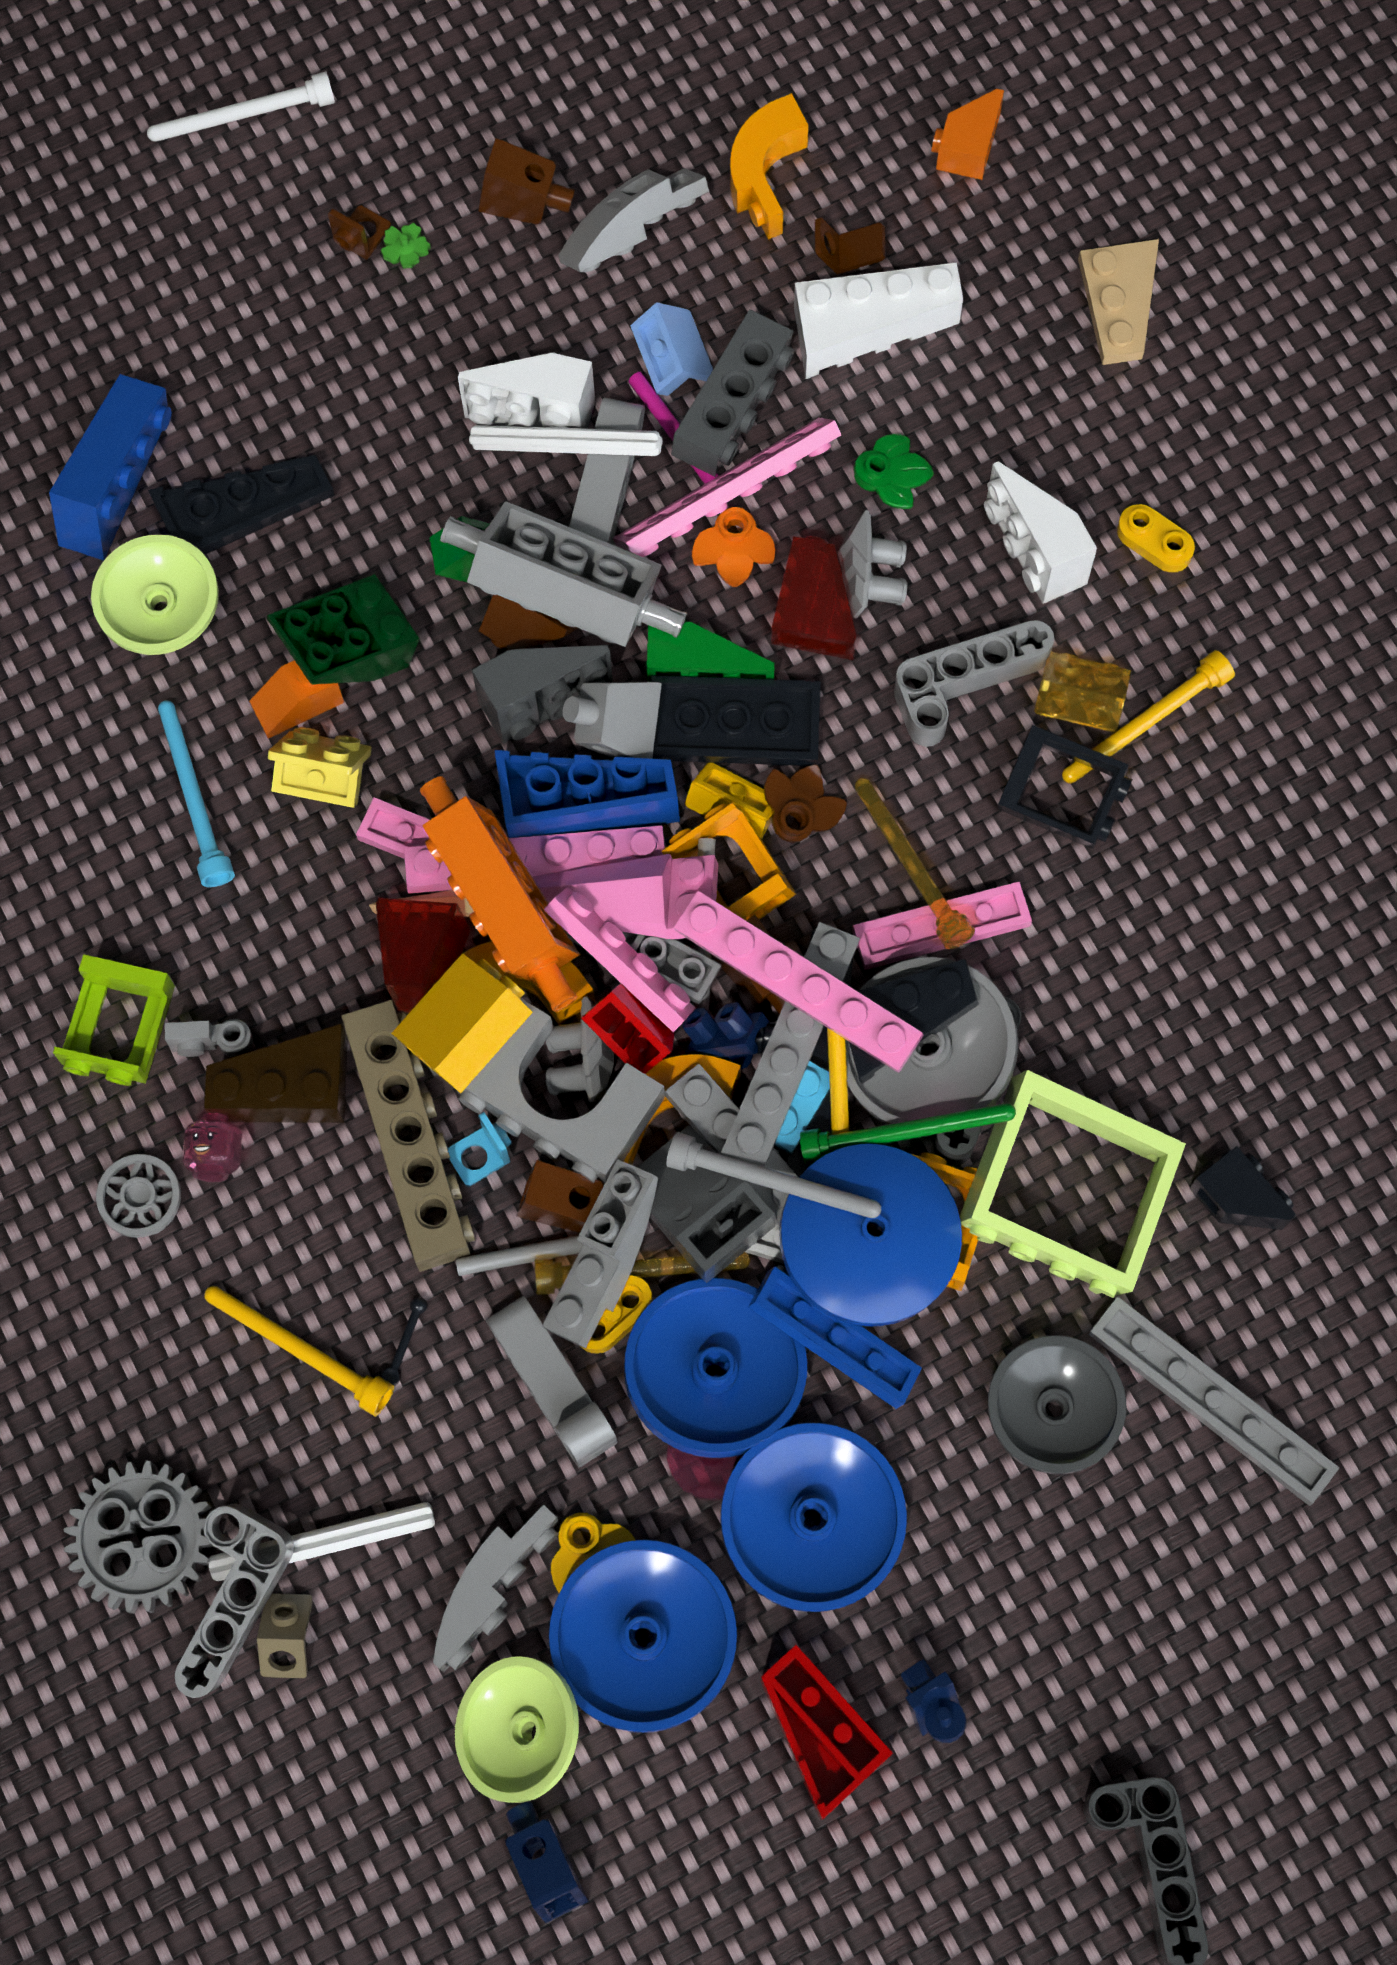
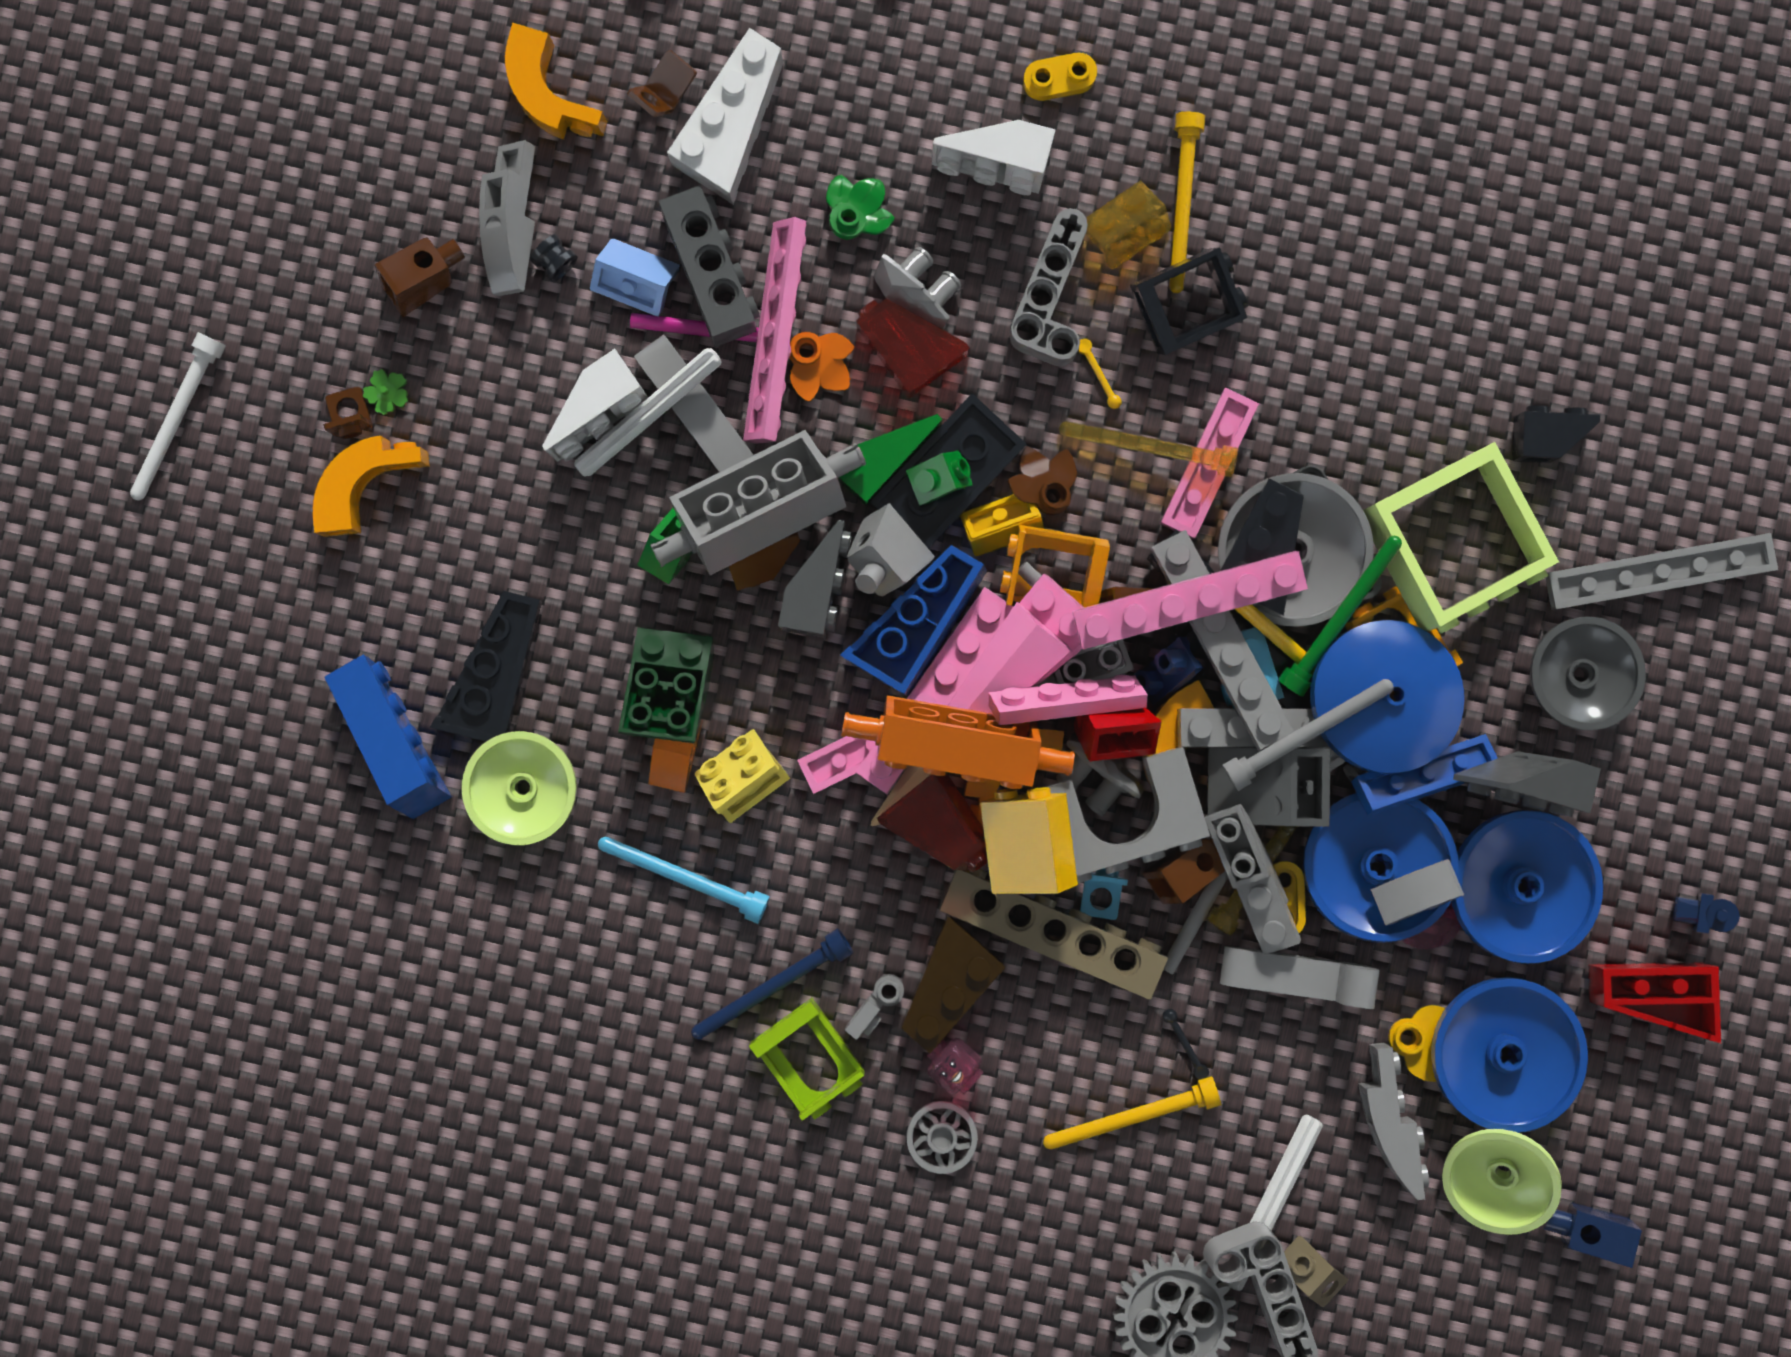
camera: 45 degrees left, 15 degrees up
none -> light orange arch [313,436,430,537]
none -> black wheel [530,234,578,282]
none -> dark blue piece [691,928,854,1039]
none -> green bracket [906,451,973,506]
none -> yellow hinge [1078,339,1122,409]
none -> light grey slope [1371,859,1464,925]
none -> dark grey slope [1453,751,1601,817]

